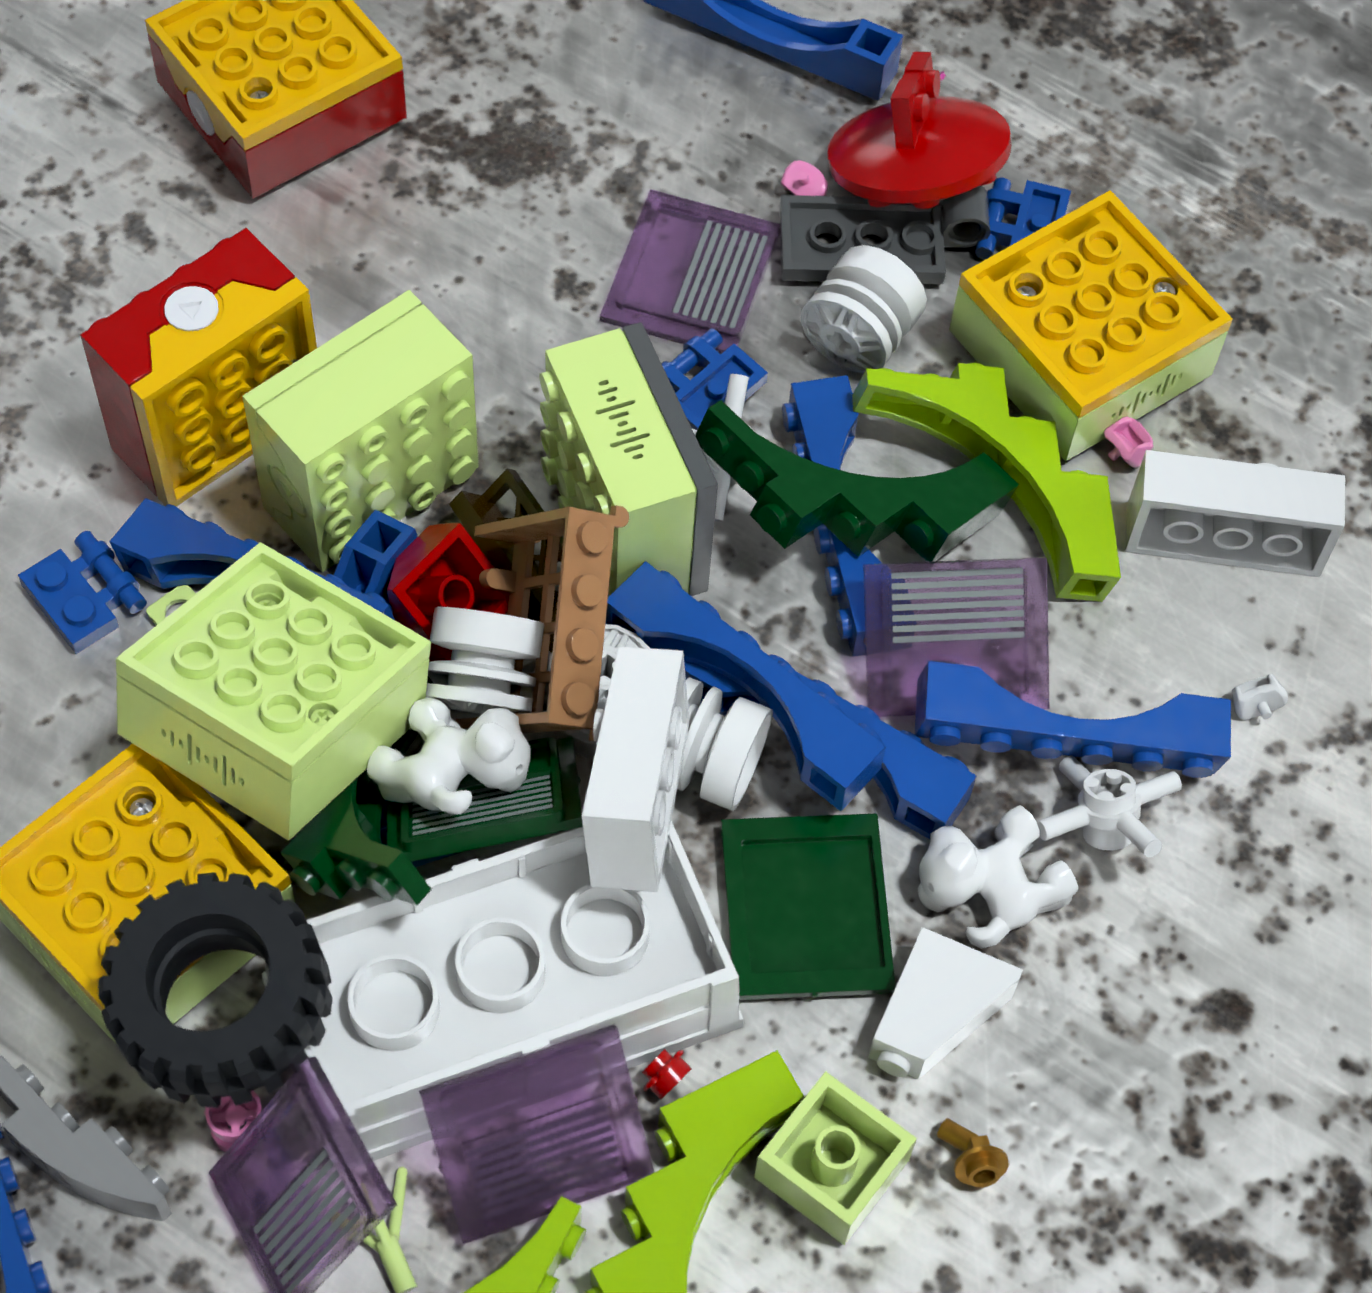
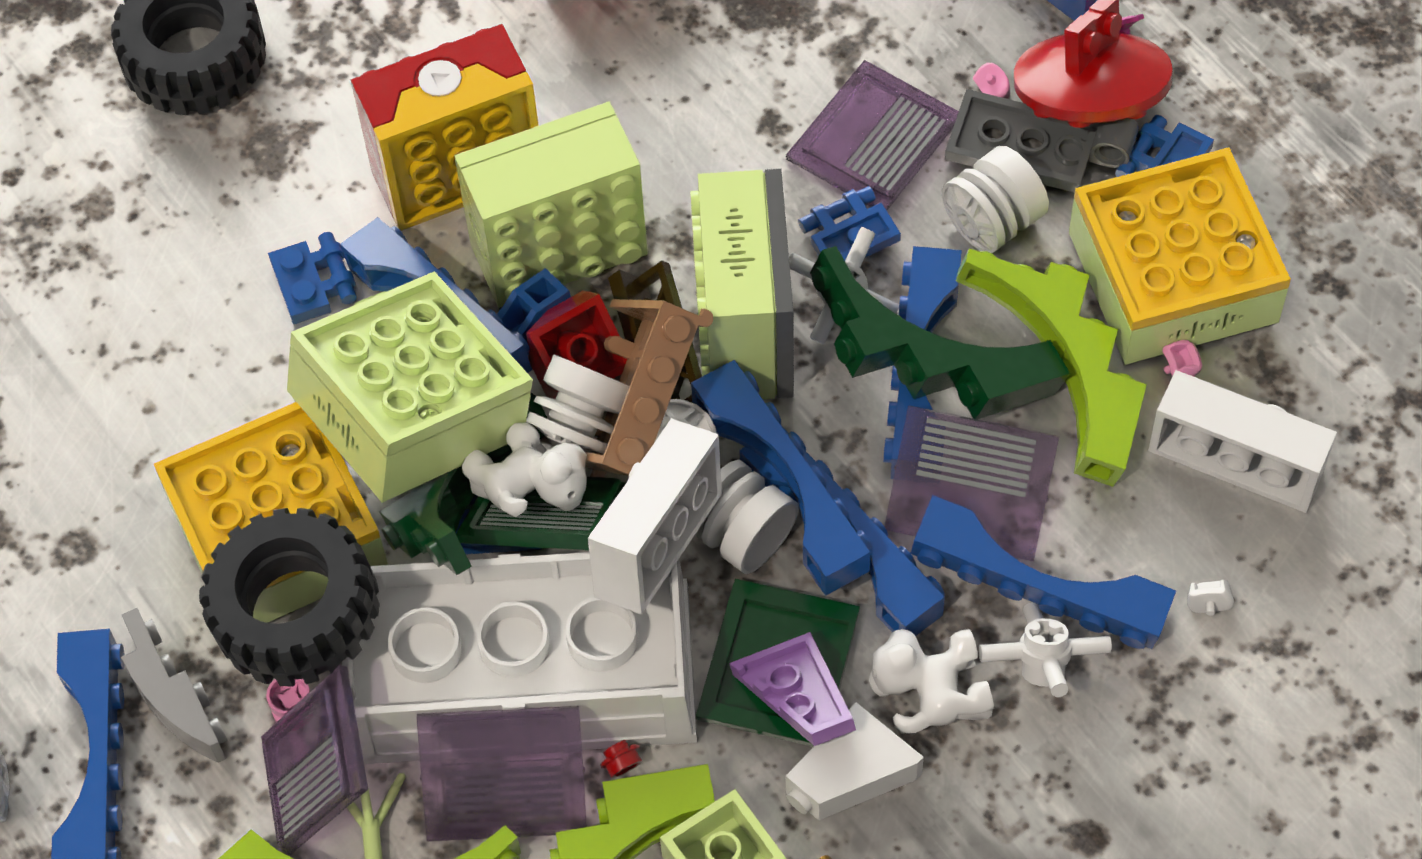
camera: 25 degrees right, 0 degrees up
none -> medium lavender wing [729,632,856,746]

